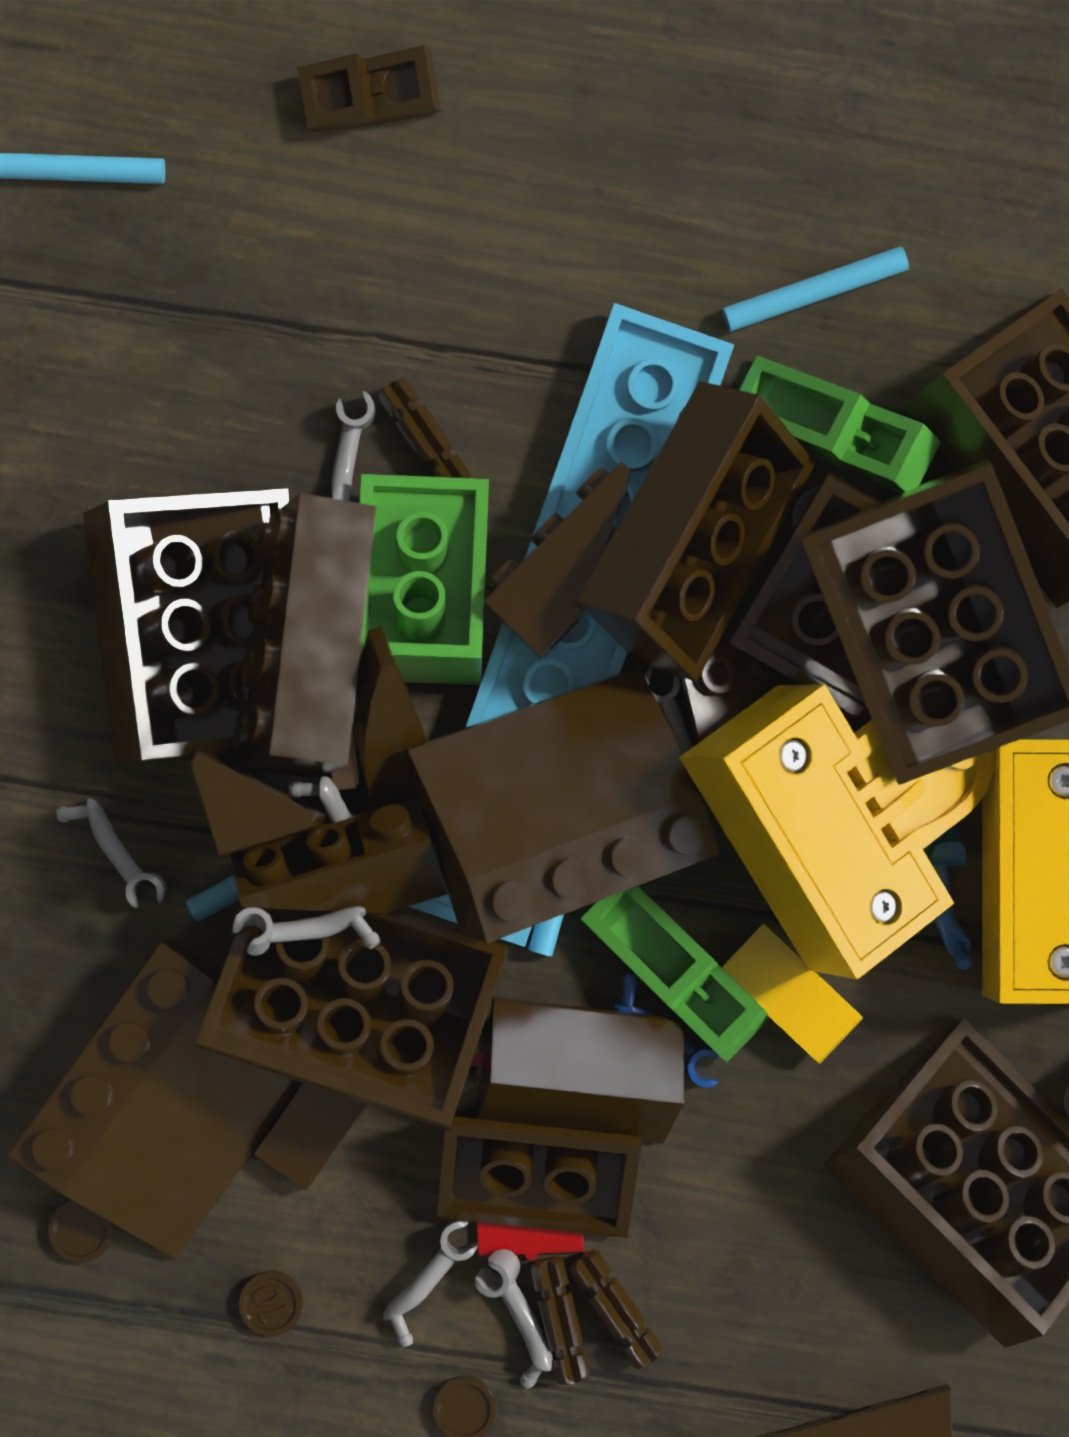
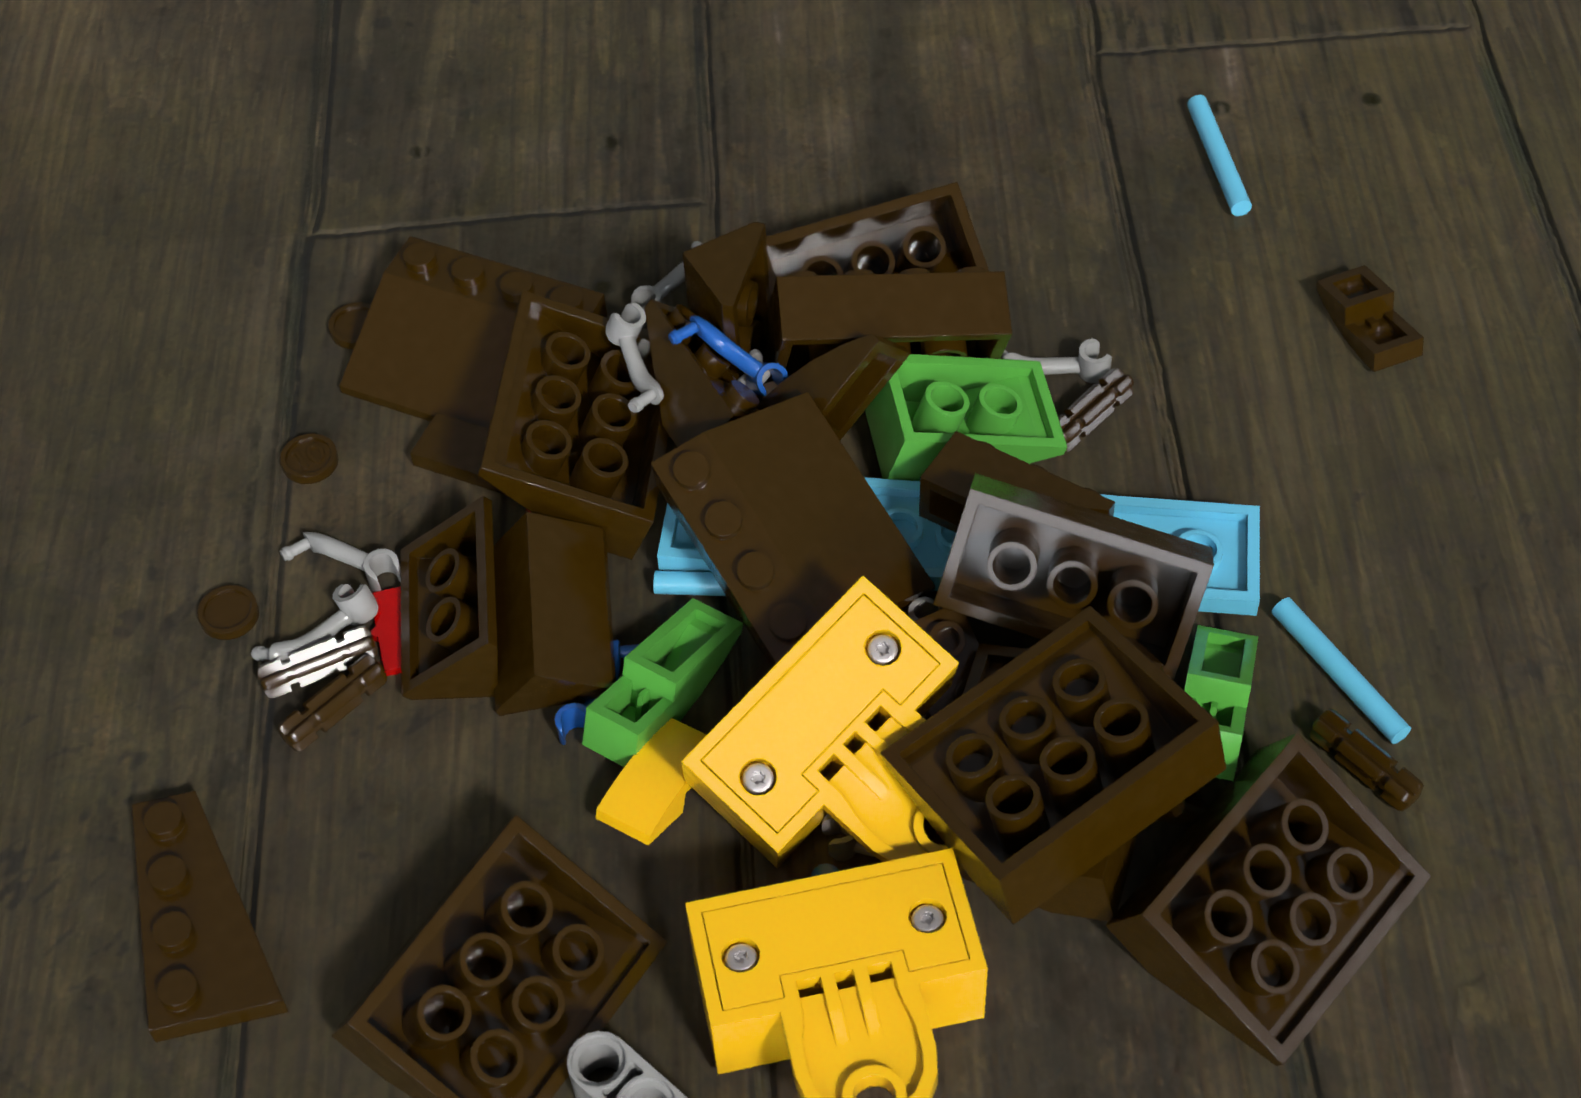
camera: 85 degrees right, 35 degrees down
none -> blue piece [668,315,788,396]
none -> dark brown axle [1310,709,1424,811]

